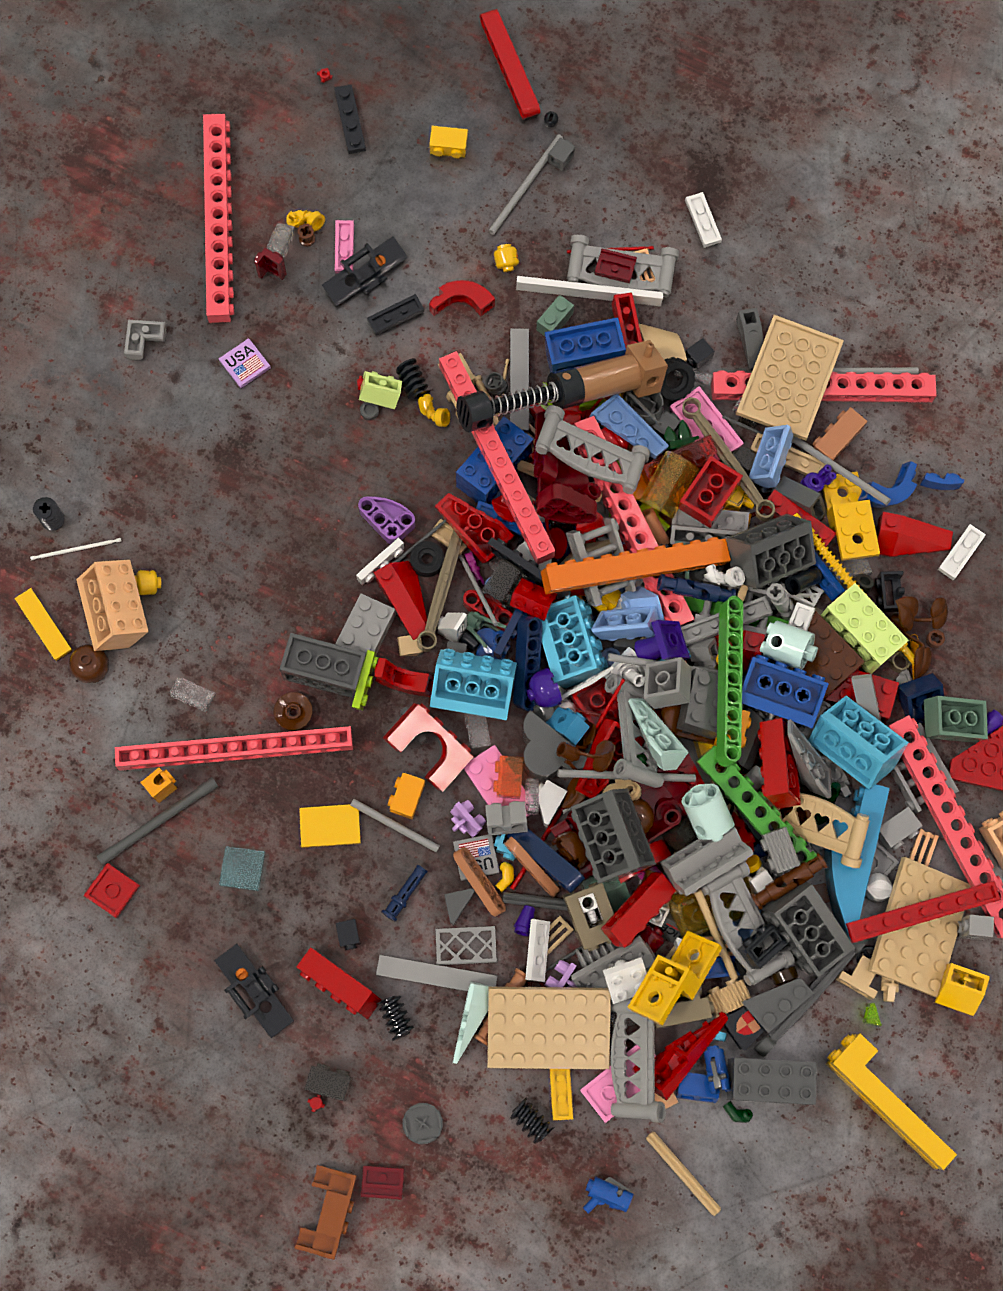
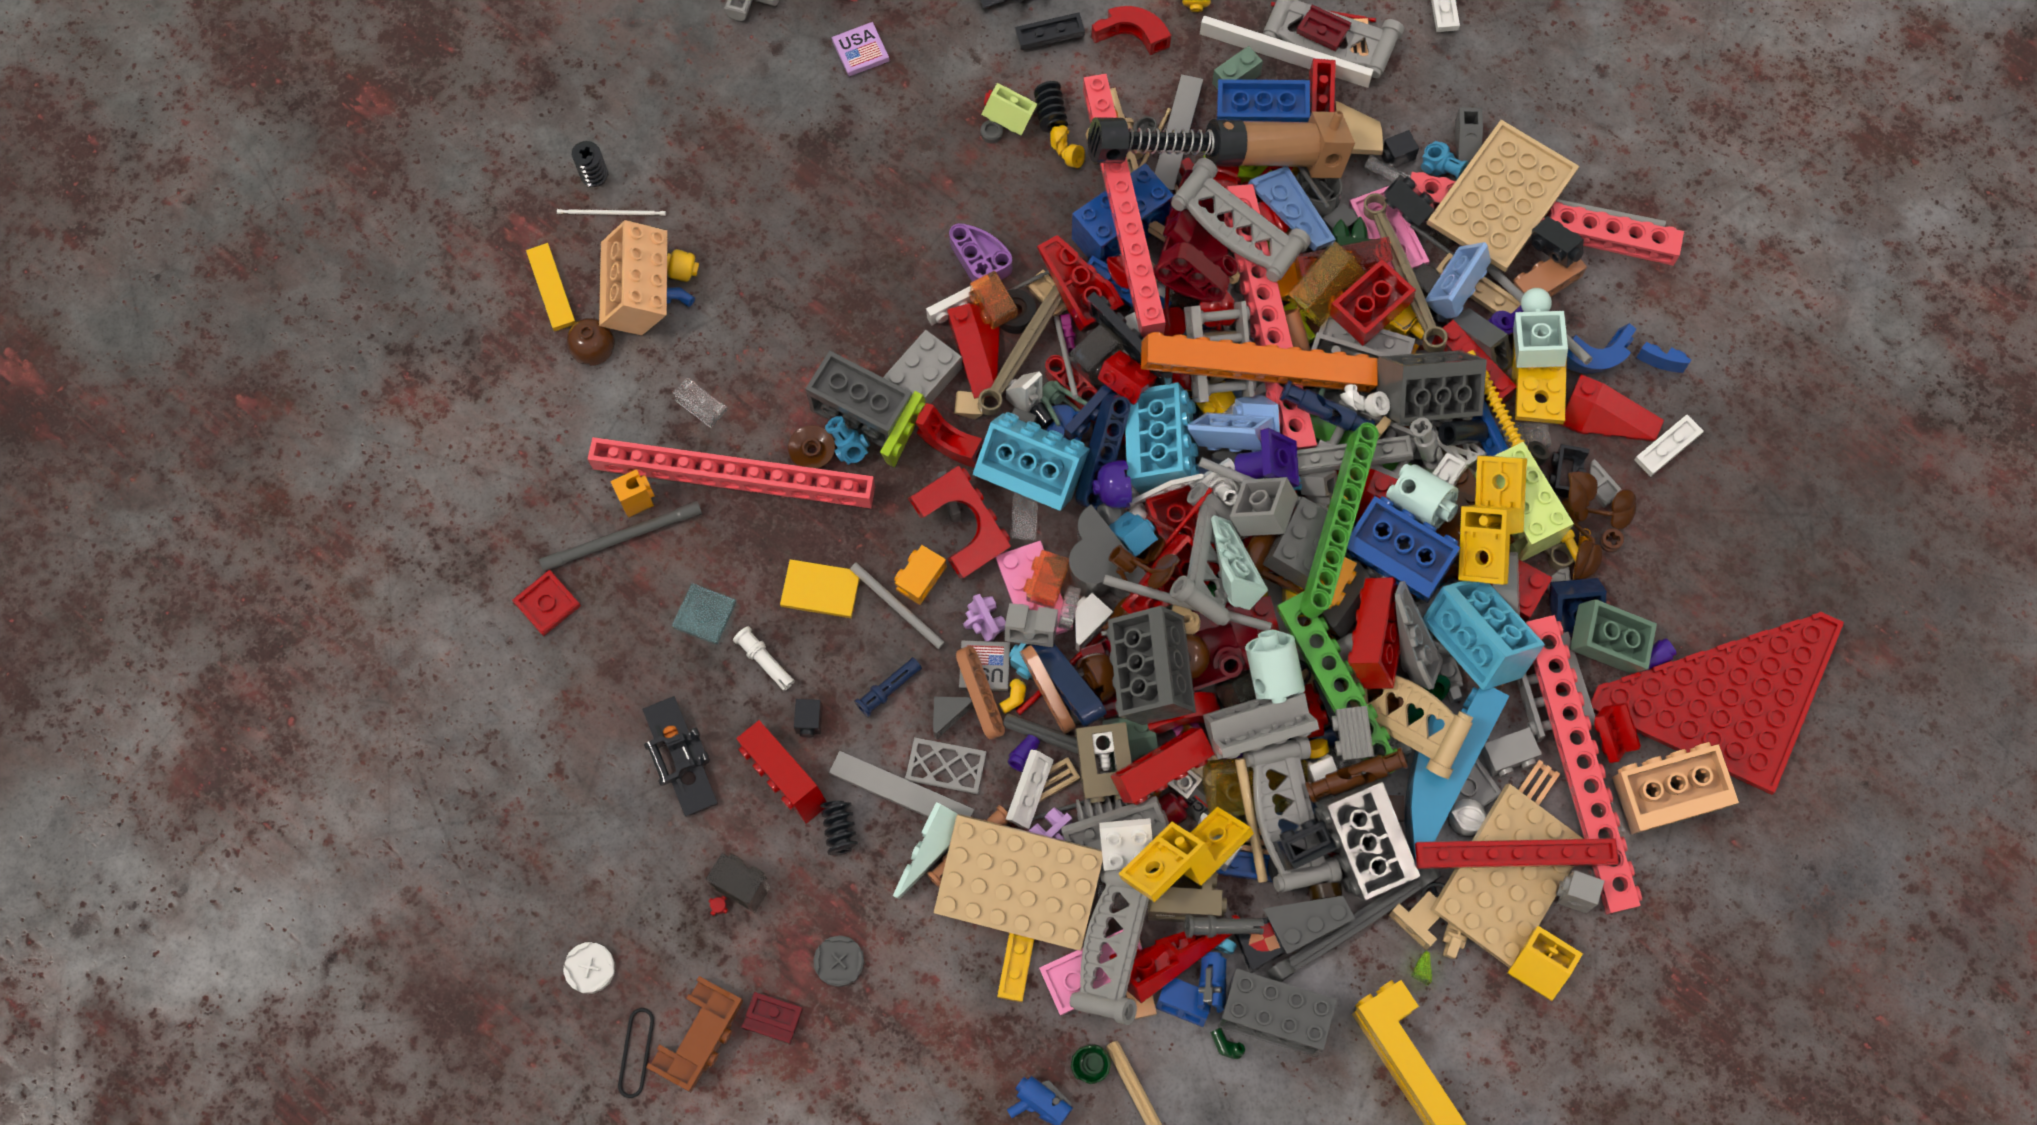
camera: 20 degrees right, 5 degrees down
black piece [510,1098,554,1144] -> none
black tyre [660,357,696,401] -> none
tan brick [705,979,752,1018] -> none
none -> white tile [563,942,615,994]
none -> black piece [618,1008,654,1098]
none -> blue arm [667,287,695,307]
none -> white pin [733,626,795,691]
none -> dark azure connector [825,416,870,465]
none -> clear orange brick [968,270,1018,330]
none -> dark green hair [1071,1044,1111,1084]
none -> dark grey pin [1184,915,1264,938]
none -> black brick [1384,174,1434,226]
none -> dark azure connector [1421,140,1469,179]
none -> yellow bracket [1458,455,1527,585]
none -> light aqua brick [1513,288,1568,368]
none -> black brick [1532,216,1584,268]
none -> light grey tile [1589,459,1622,508]
none -> red bracket [1594,703,1641,763]

